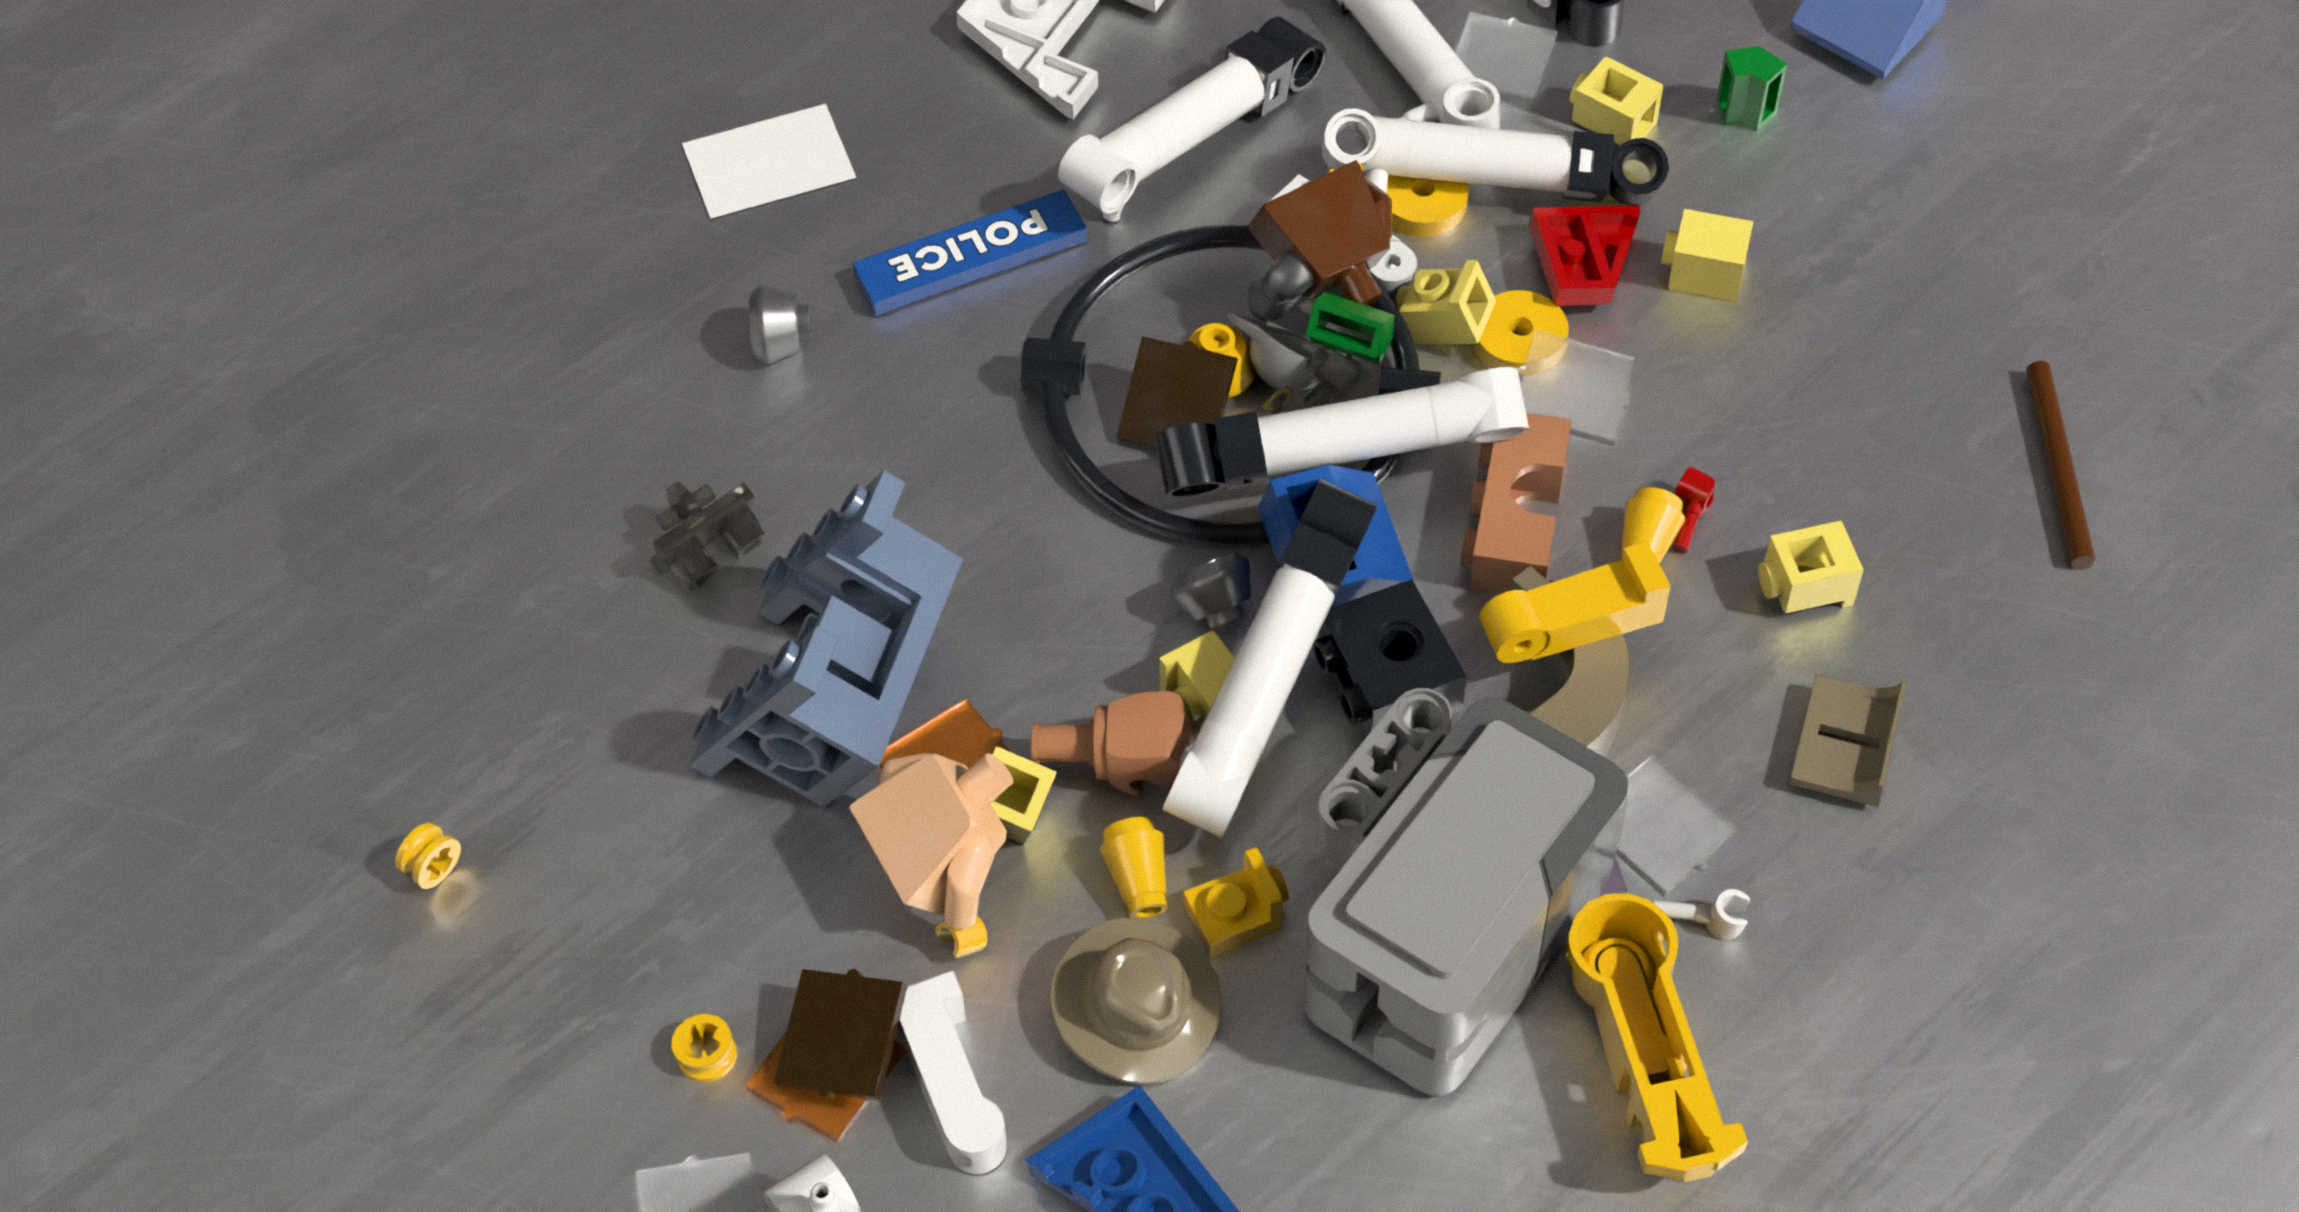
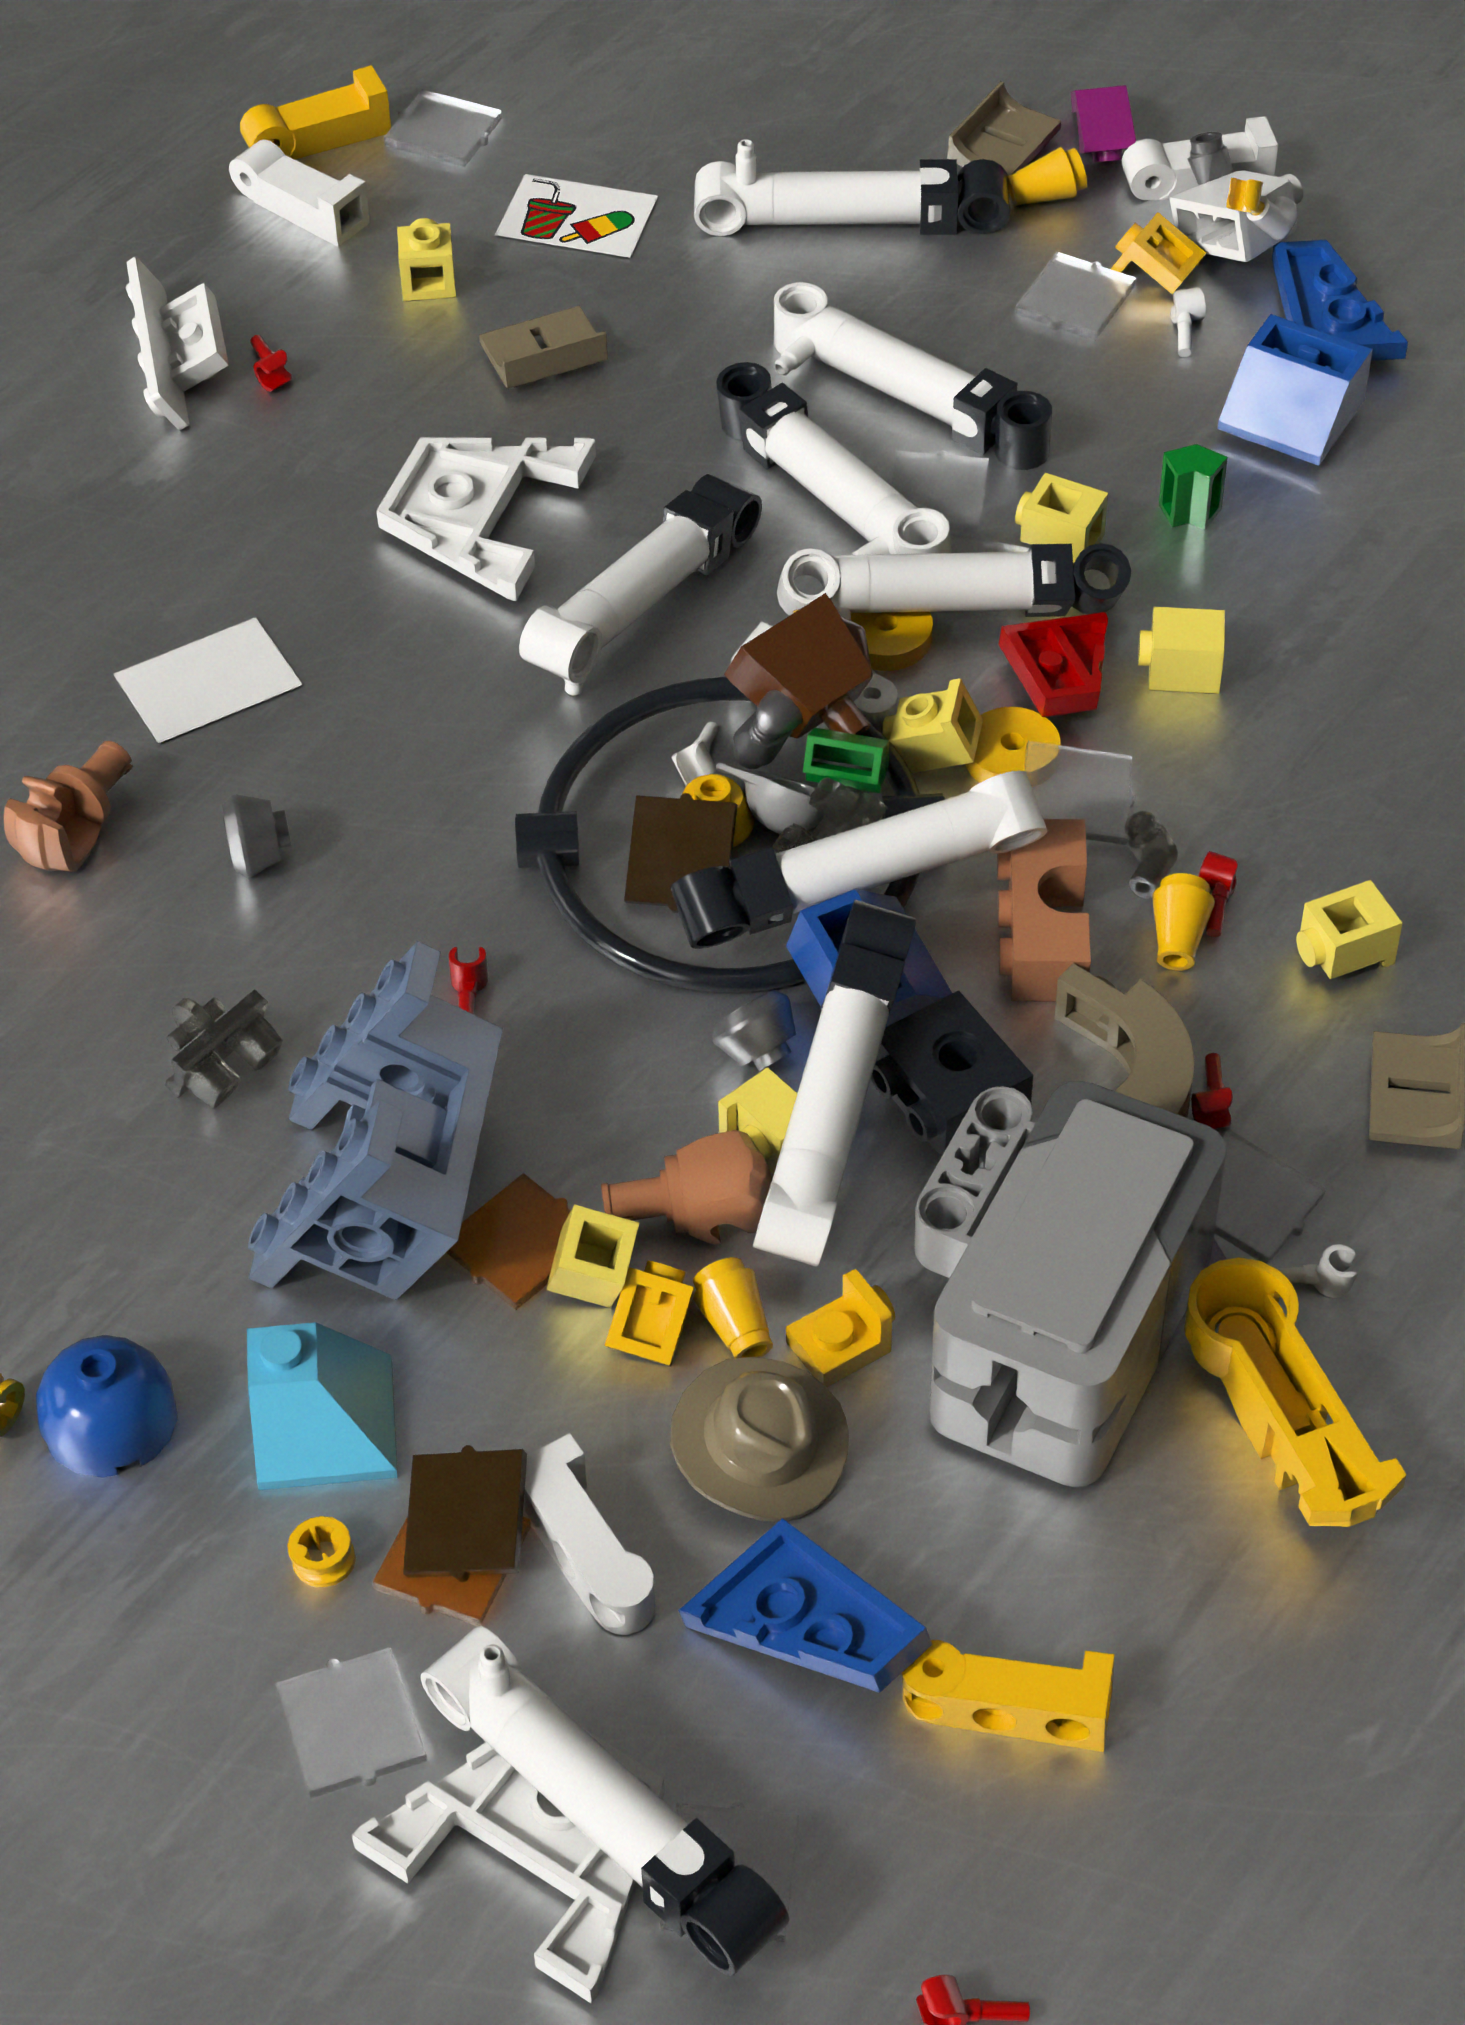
camera: 10 degrees left, 5 degrees down
light nougat torso [849,753,1013,959] -> none
blue tile [852,189,1088,316] -> none
yellow leg [1479,541,1670,663] -> none
none -> nougat piece [3,741,133,872]
none -> blue cylinder [36,1335,178,1478]
none -> medium azure slope [247,1322,398,1490]
none -> red hand [449,947,488,1014]
none -> yellow bracket [604,1260,696,1367]
none -> white hand [672,722,719,786]
none -> clear smoke arm [1124,811,1178,899]
none -> red hand [1191,1053,1233,1129]

